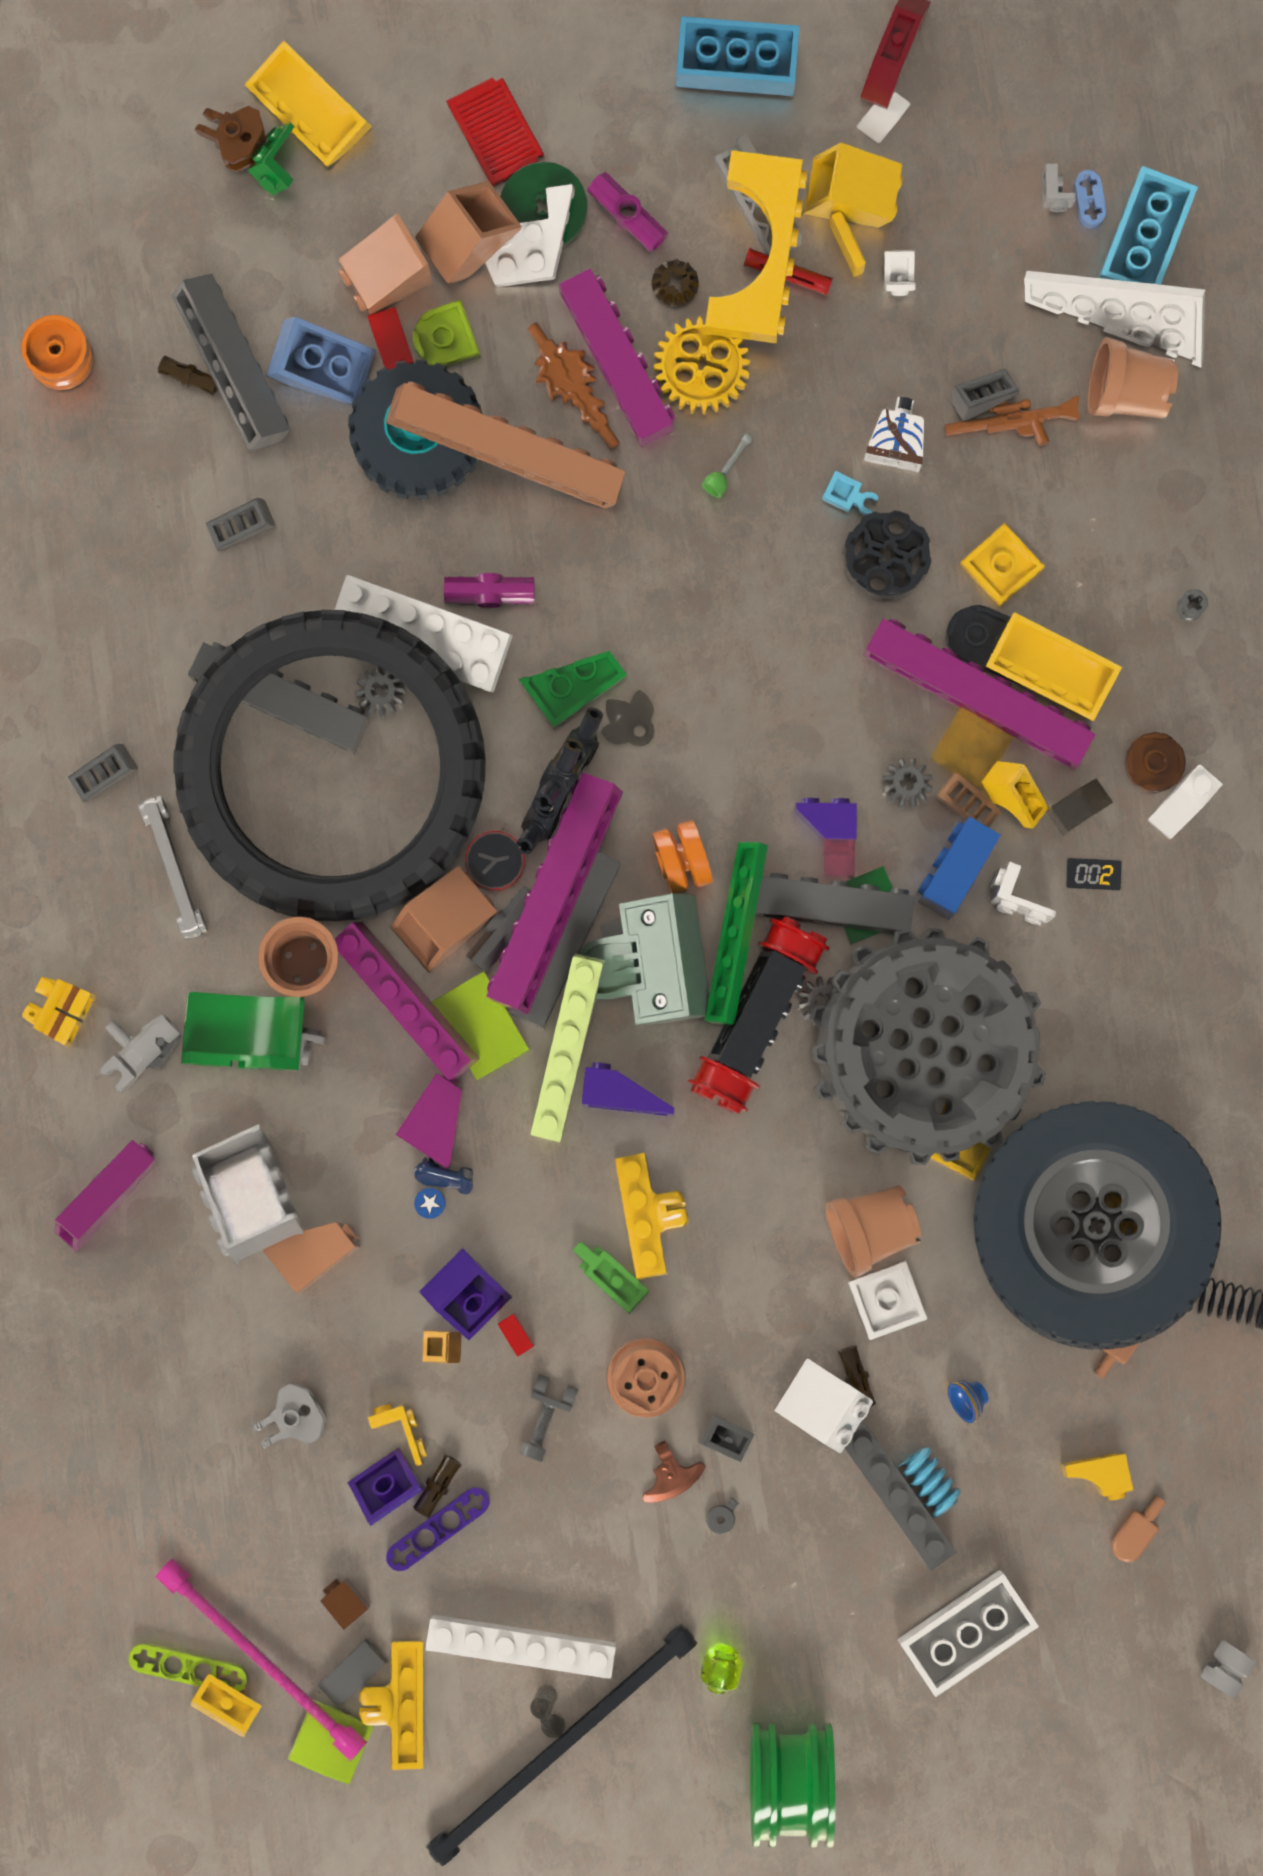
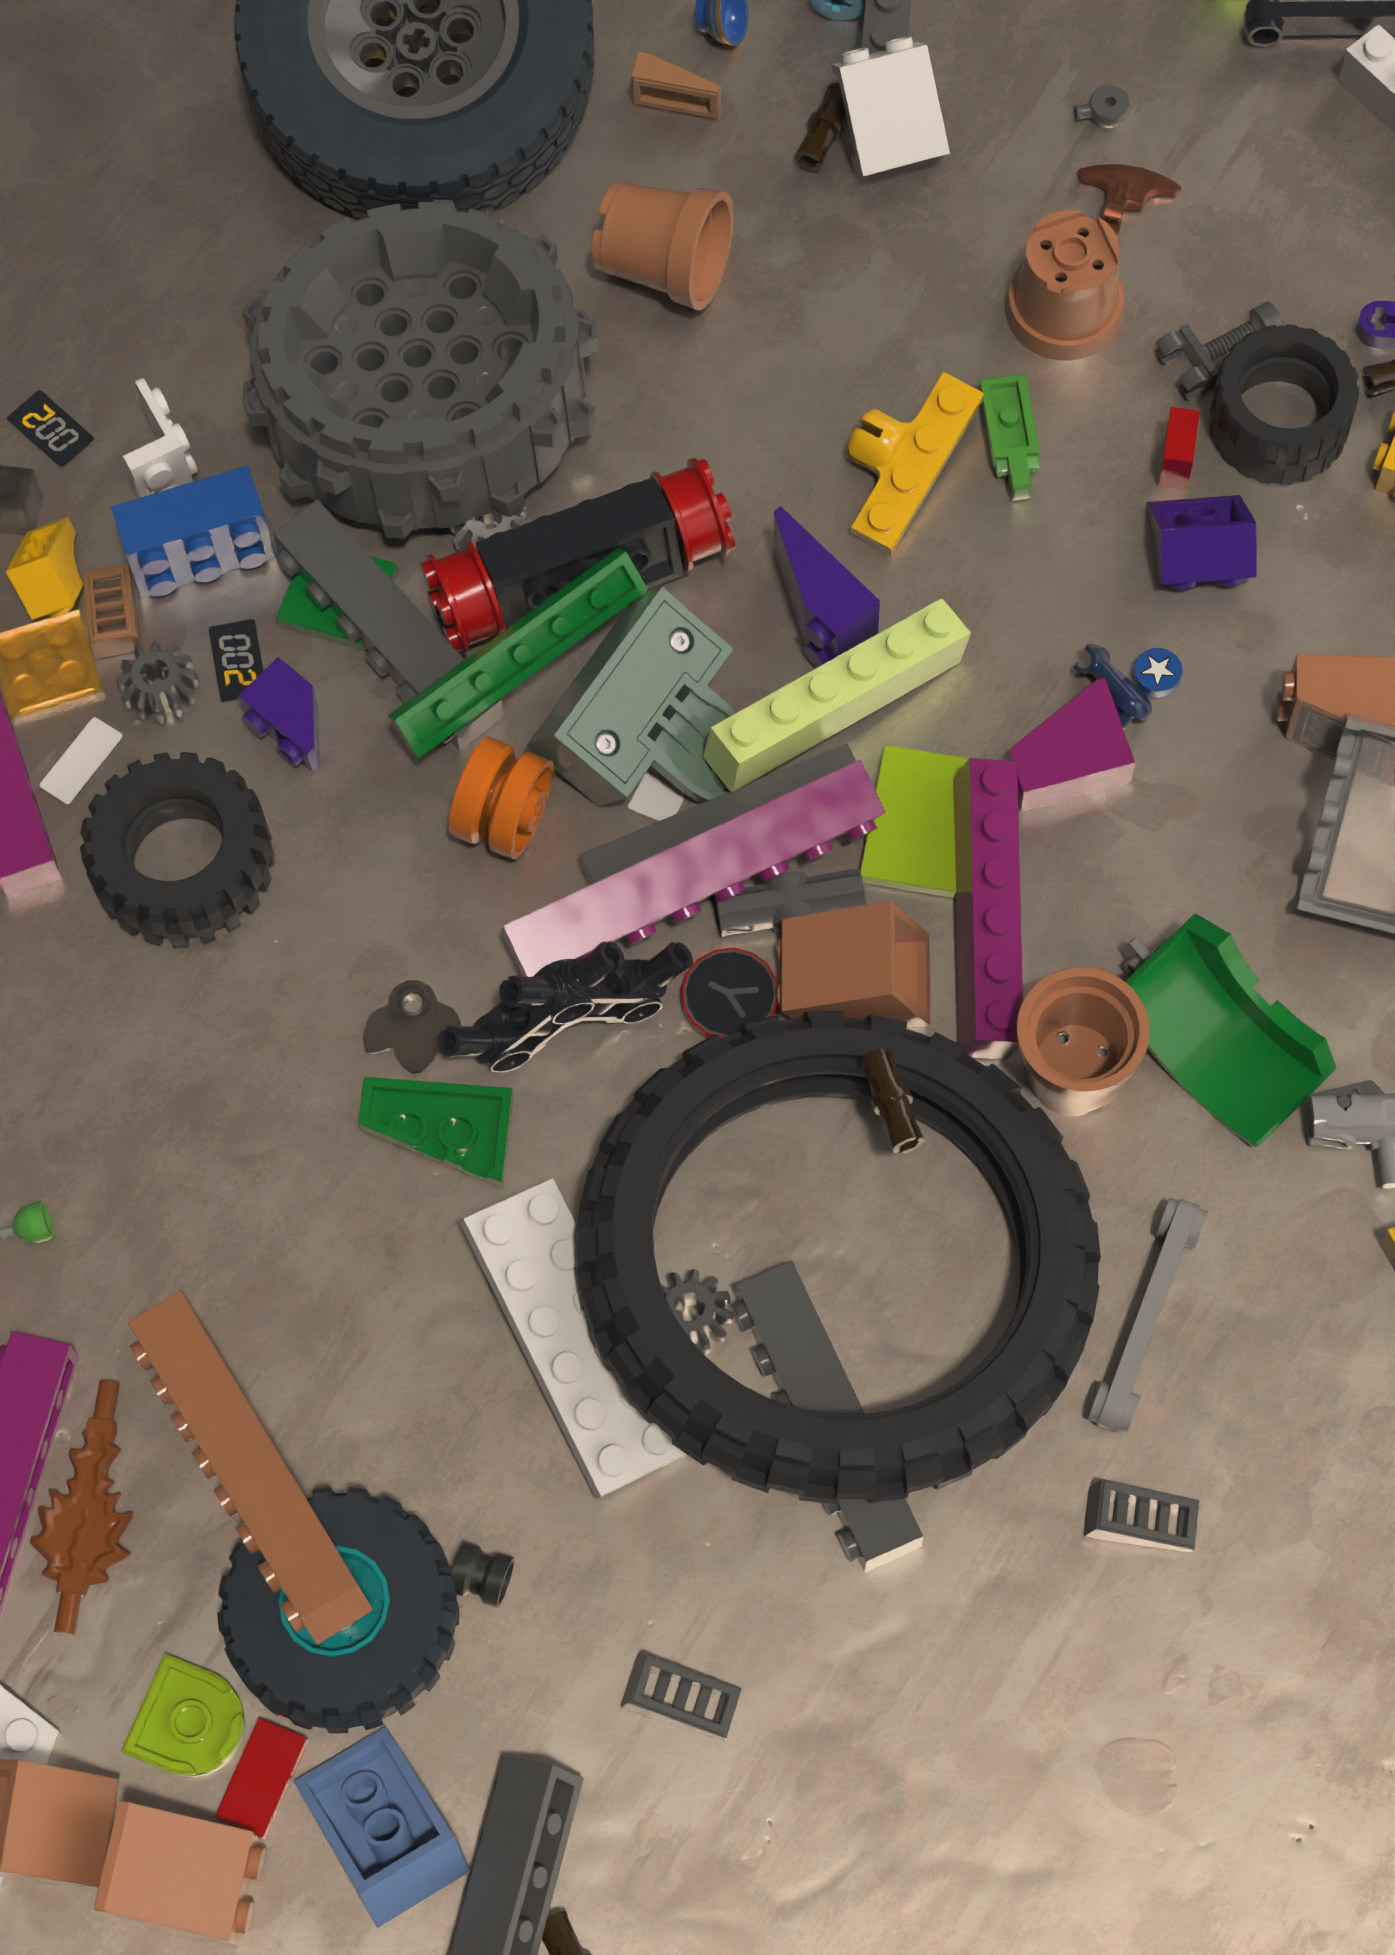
camera: 135 degrees left, 15 degrees down
pearl gold slope [422,1331,462,1363] -> none
magenta piece [444,573,535,608] -> none
dark grey slope [698,1413,755,1462] -> none
clear pink panel [822,839,855,879] -> none
white plate [848,1261,927,1340] -> none
none -> white sticker [39,717,123,804]
none -> black tyre [80,752,274,947]
none -> black sticker [209,619,264,702]
none -> pearl dark grey wheel [450,1542,515,1608]
none -> medium nougat slope [631,51,721,119]
none -> dark brown pin [860,1048,924,1154]
none -> black tyre [1209,324,1359,485]

